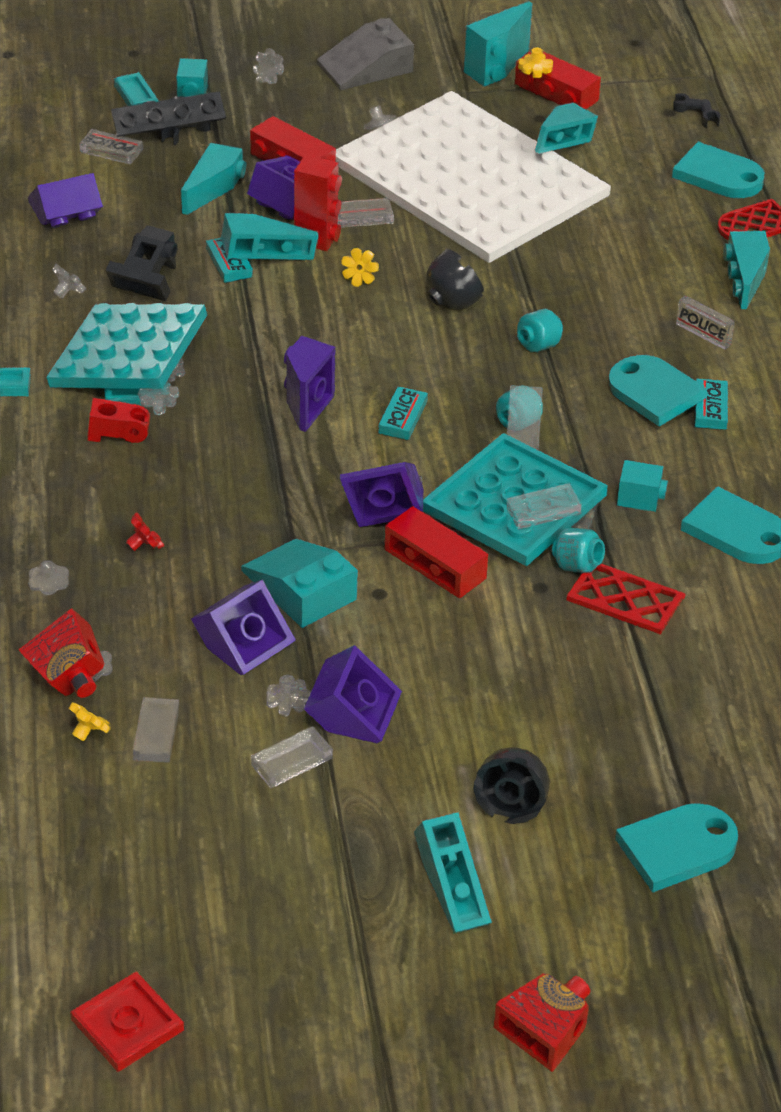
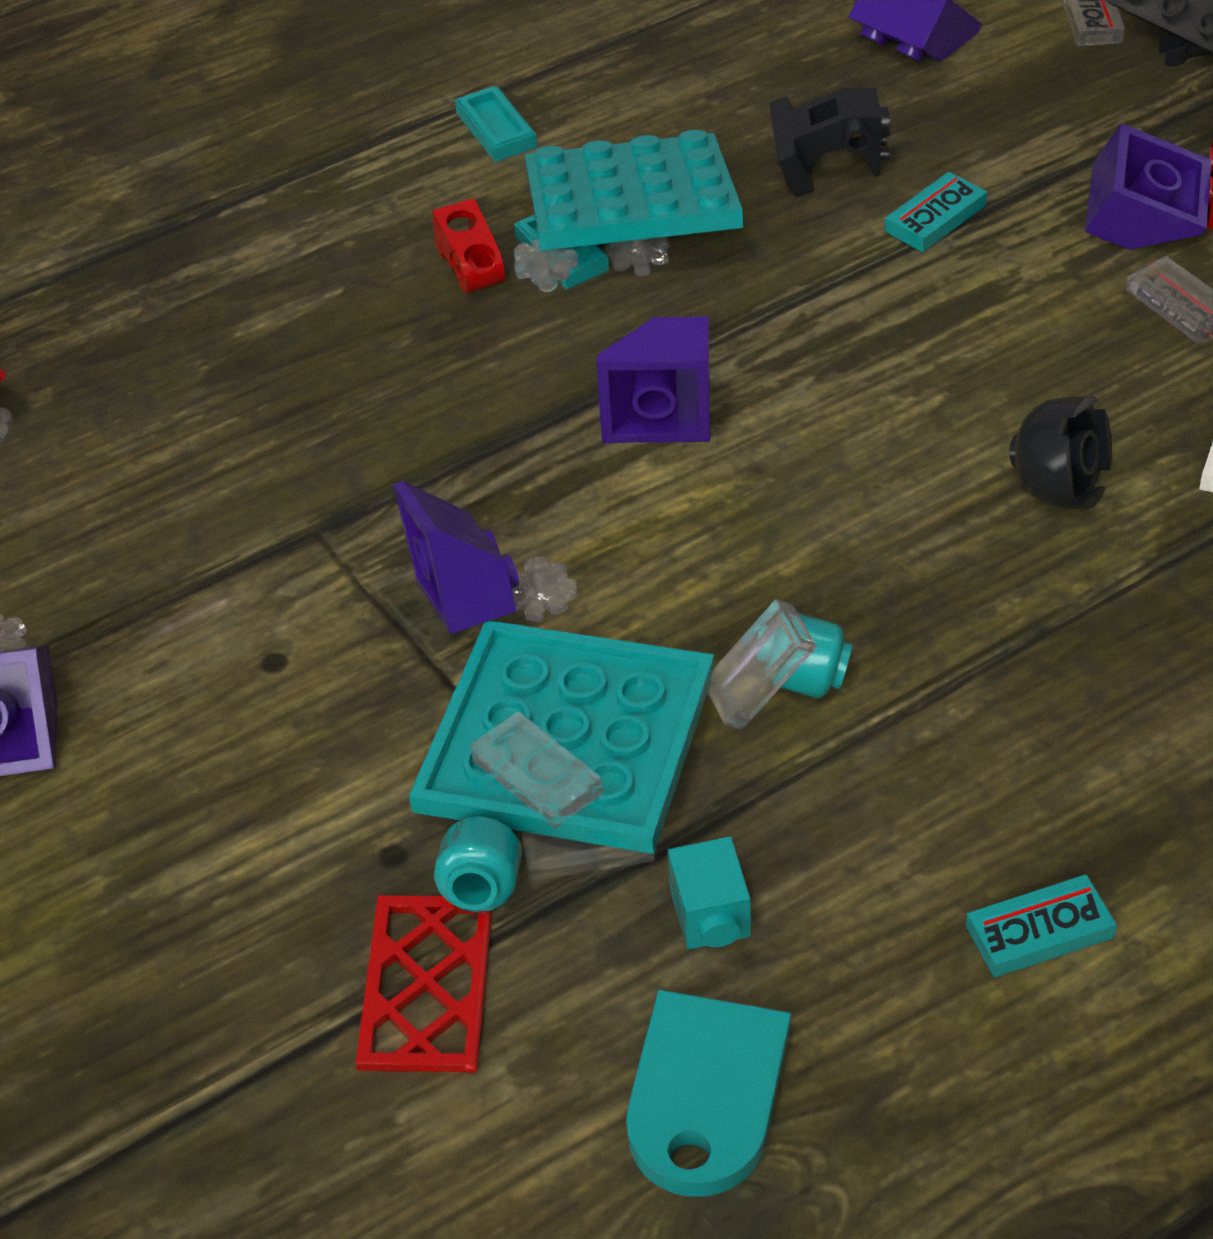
camera: 70 degrees right, 5 degrees up
clear plant [28,560,69,595] -> none
clear plant [53,264,86,298] -> none
red plant [126,512,164,551] -> none
teal slope [181,143,246,215] -> none
dark purple slope [191,580,296,675] -> none
teal slope [221,213,318,260] -> none
teal slope [241,539,358,628] -> none
red brick [294,155,342,251] -> none
yellow plant [341,248,379,287] -> none
teal tile [378,386,428,440] -> none
red brick [385,506,488,599] -> none
teal head [517,309,563,352] -> none
teal tile [609,355,707,427] -> none

